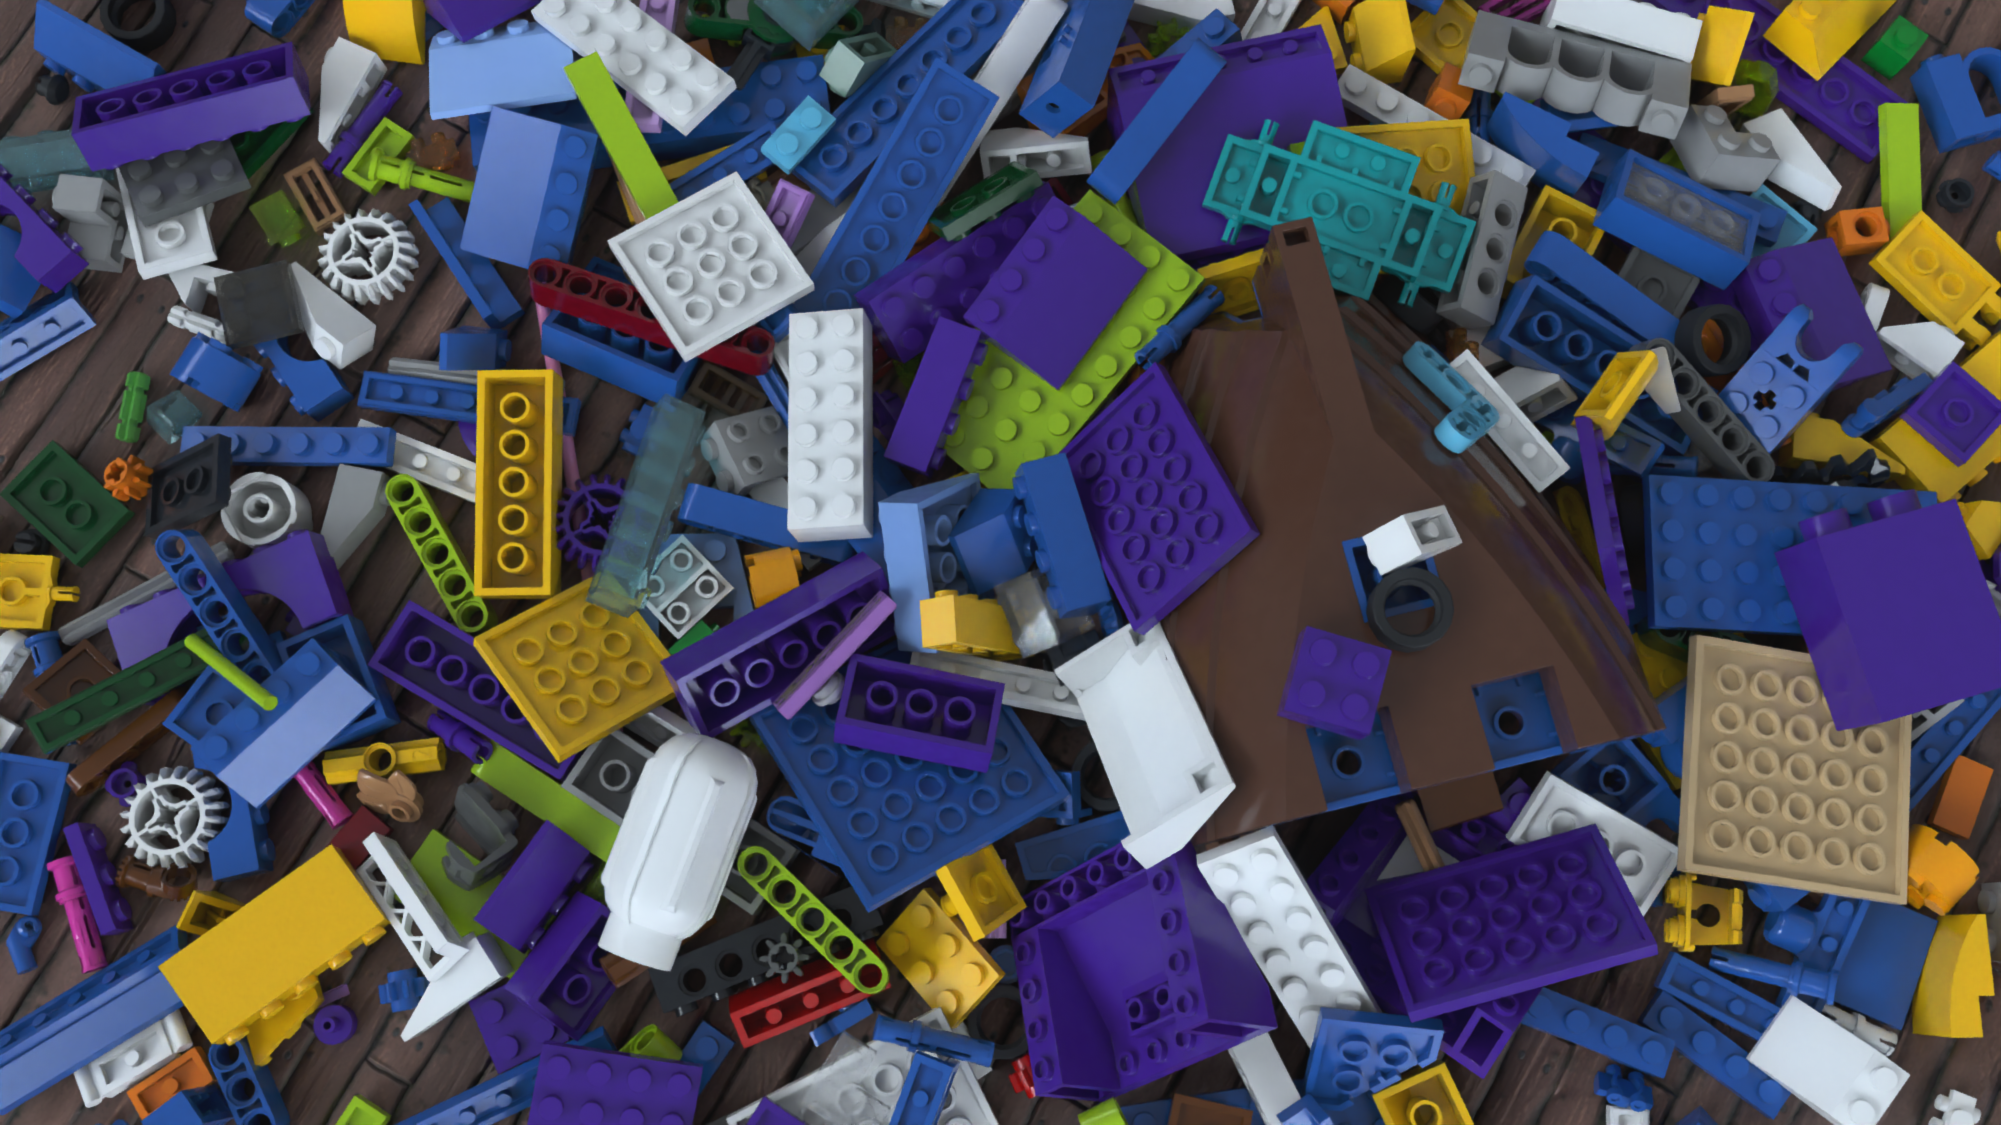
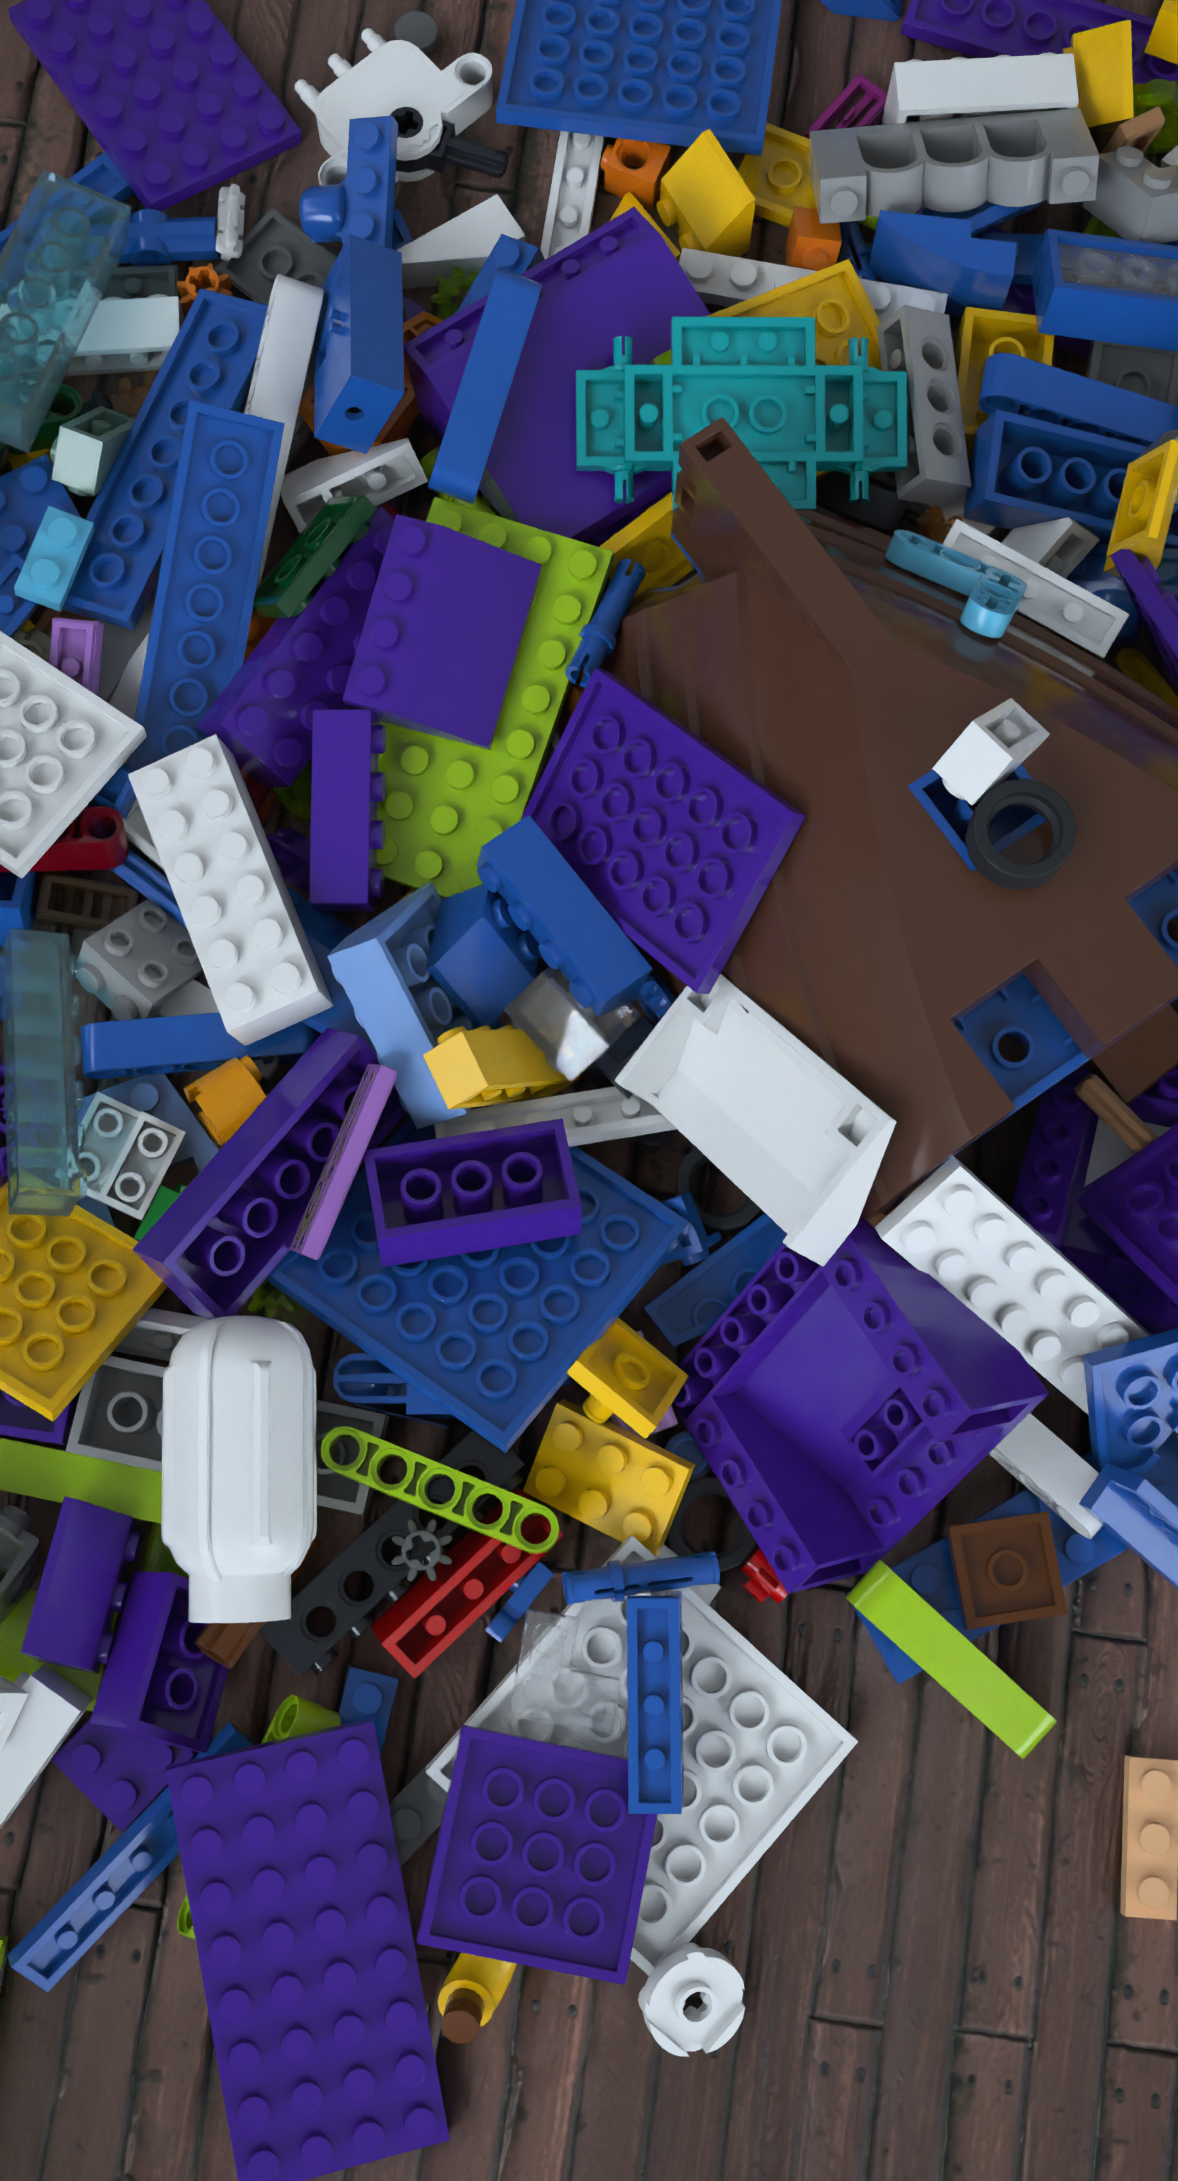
camera: 25 degrees left, 0 degrees up
white plate [812,672,845,706] -> none
dark purple brick [1277,626,1392,740] -> none

